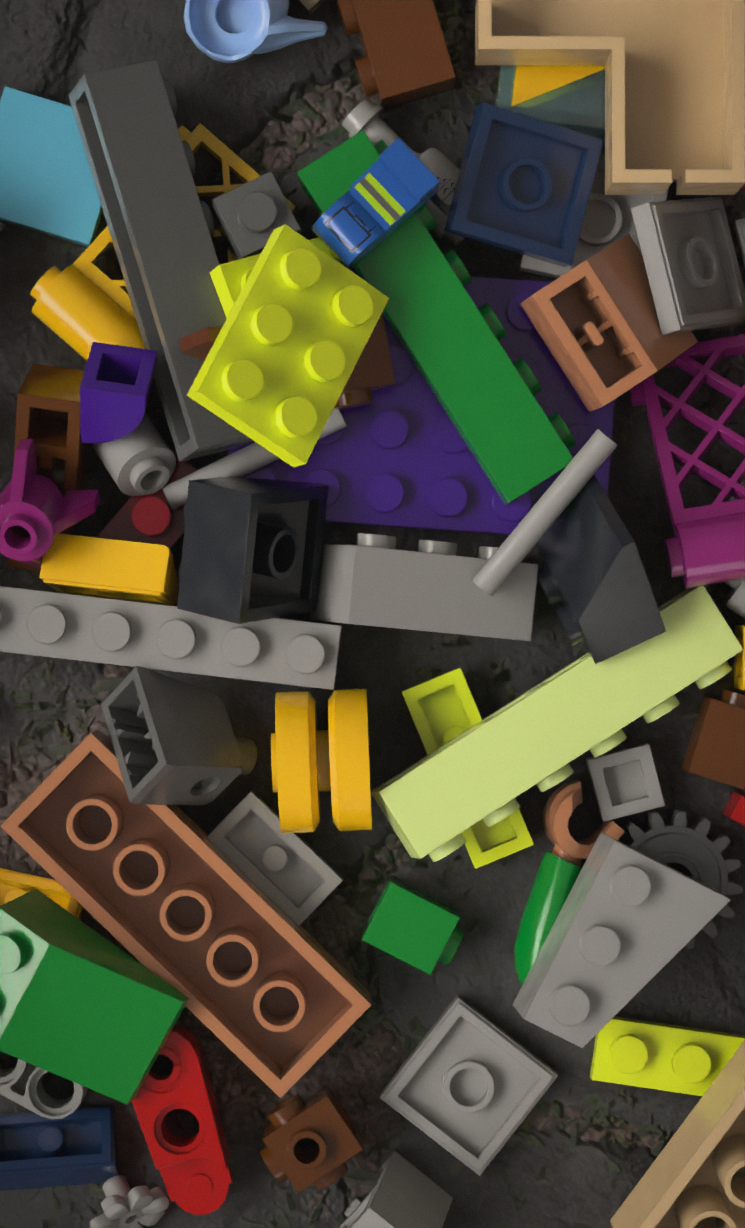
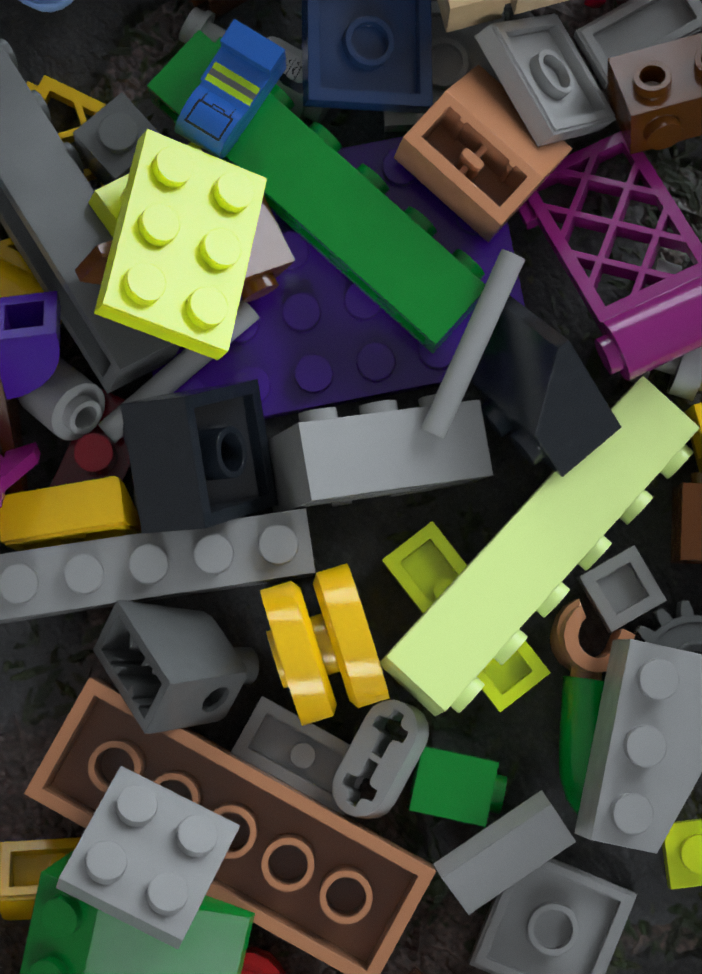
camera: 20 degrees left, 5 degrees down
none -> light grey plate [56,766,240,949]
none -> light grey beam [332,699,429,819]
none -> light grey tile [433,790,576,915]

